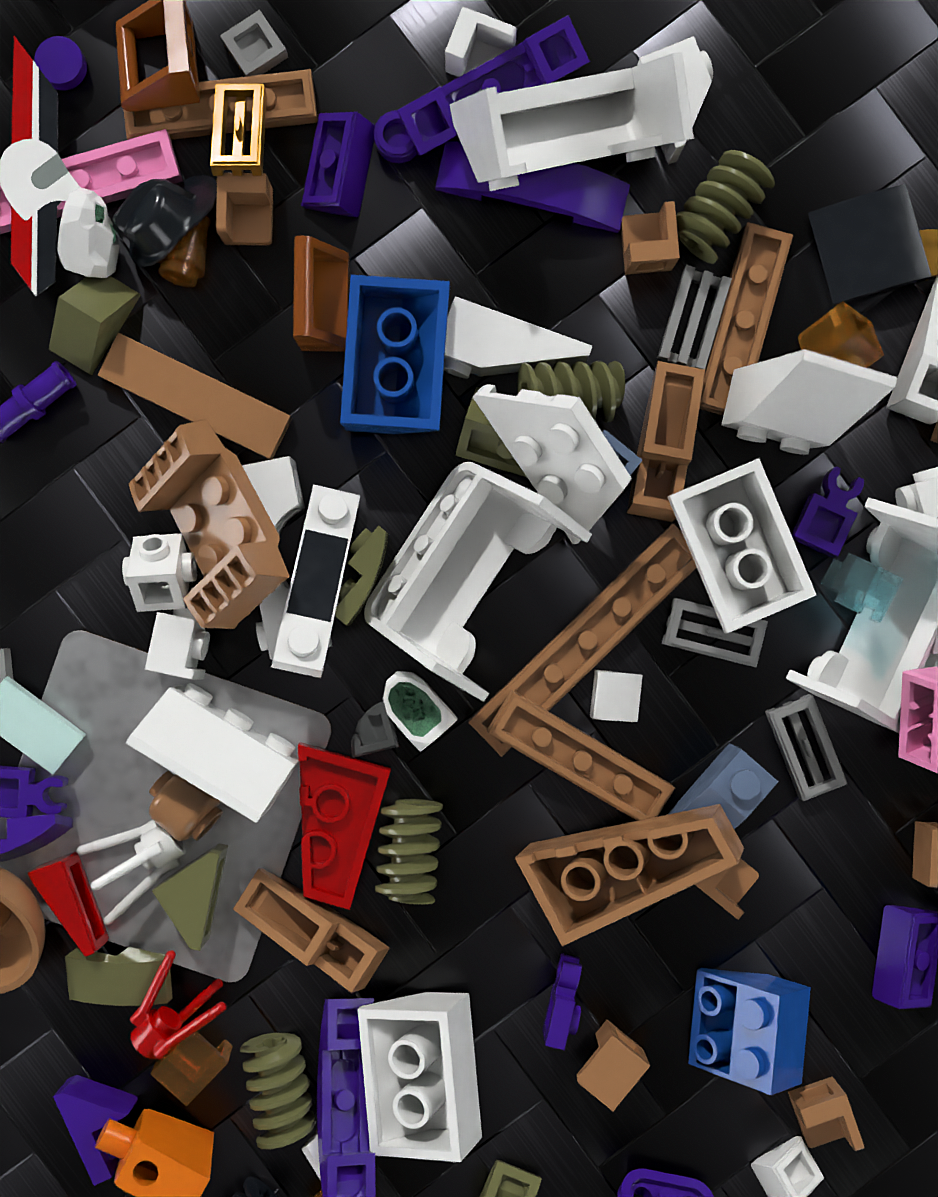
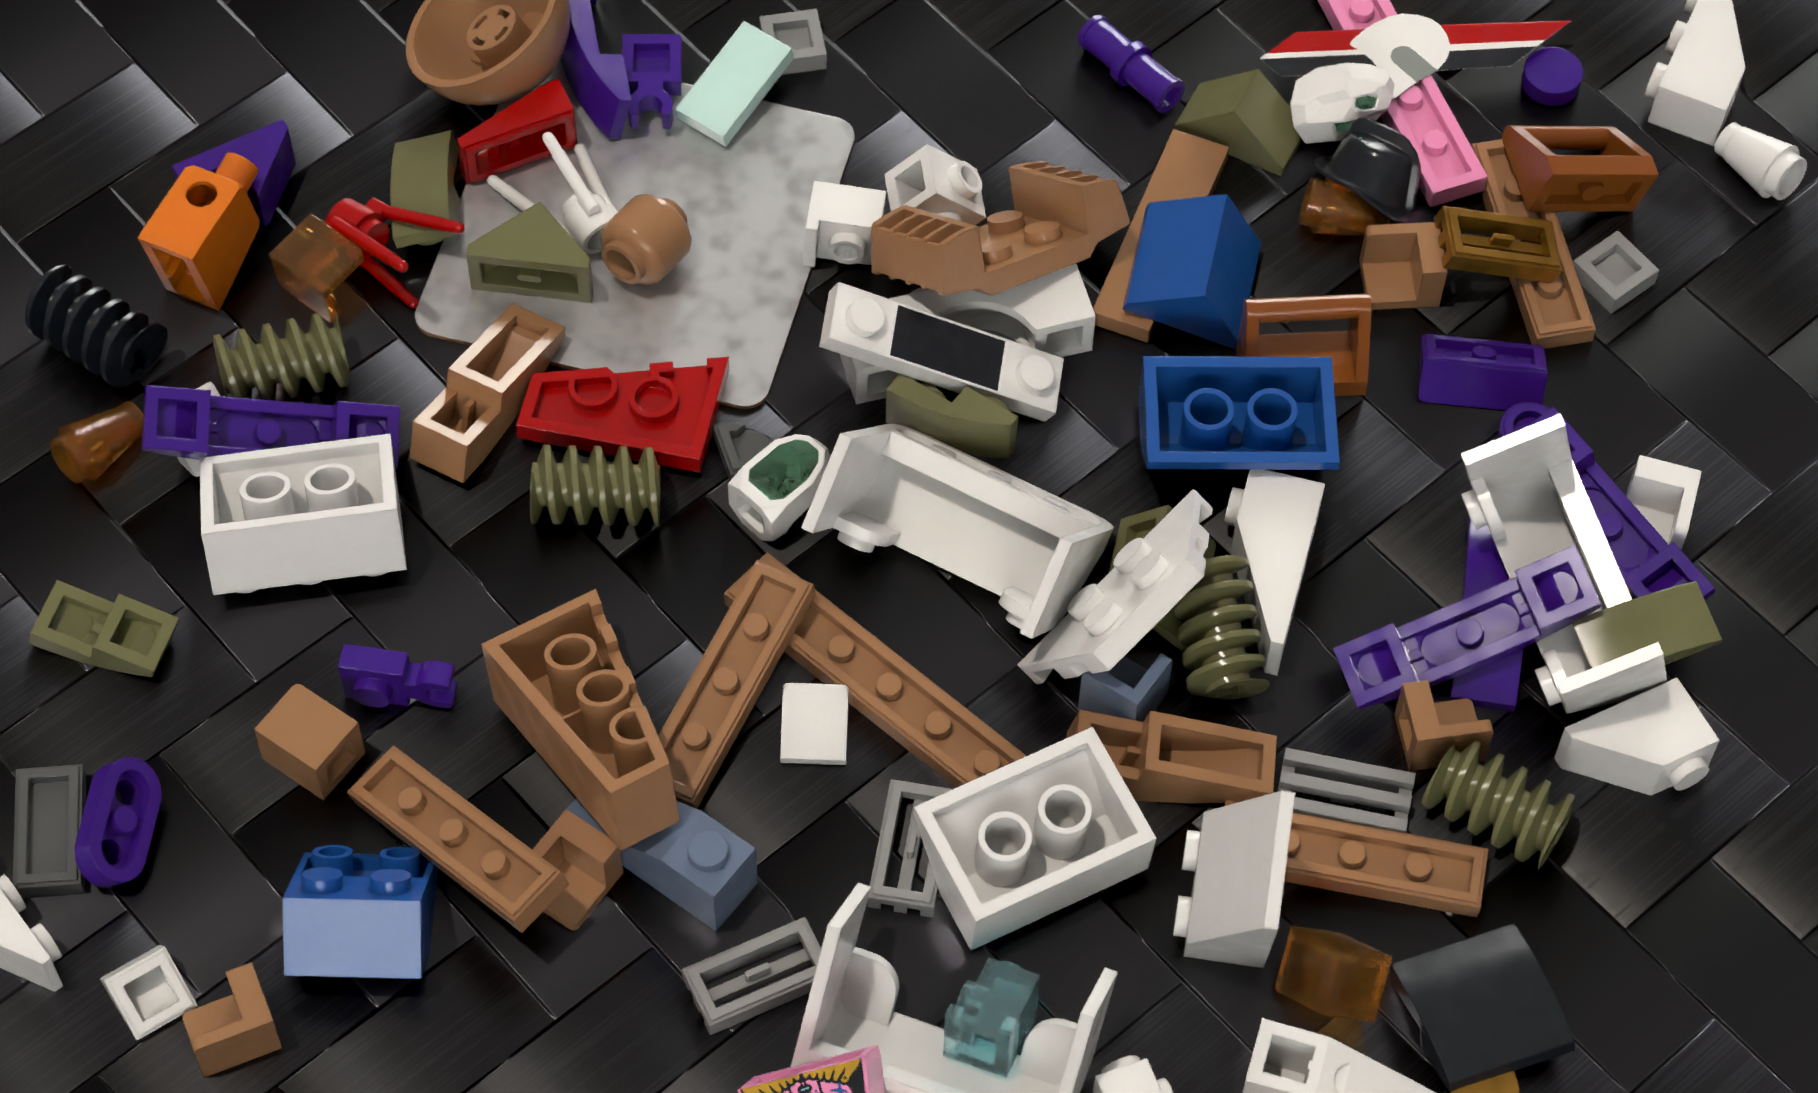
camera: 80 degrees right, 30 degrees down
white slope [126,683,299,823] -> none
dark purple plate [791,466,864,558] -> none
none -> medium nougat tile [347,745,569,933]
none -> blue slope [1122,194,1261,349]
none -> slope [1333,545,1602,709]
none -> olive slope [1572,581,1722,668]

